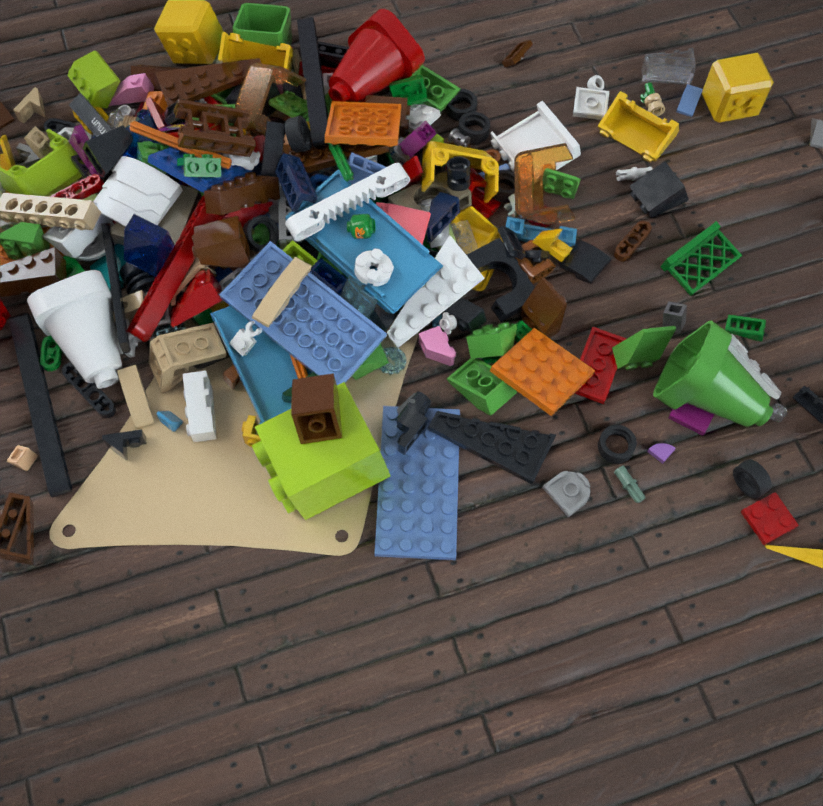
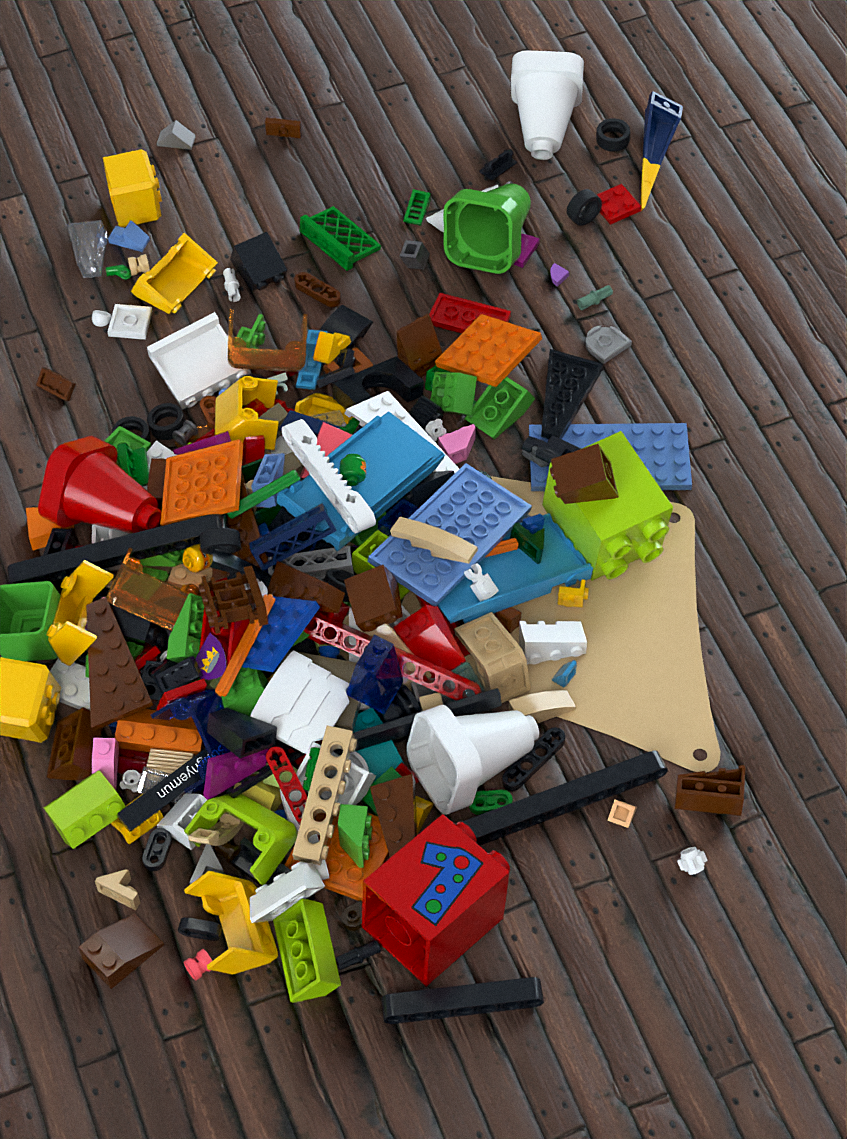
camera: 90 degrees left, 10 degrees down
black slope [102,429,147,461] -> none
bracket [177,154,221,177] -> none
clear light blue slope [340,275,378,319] -> none
white plate [354,249,394,286] -> none
black wheel [447,156,470,191] -> none
black tyre [598,425,637,464] -> none
bright green slope [612,326,676,371] -> none

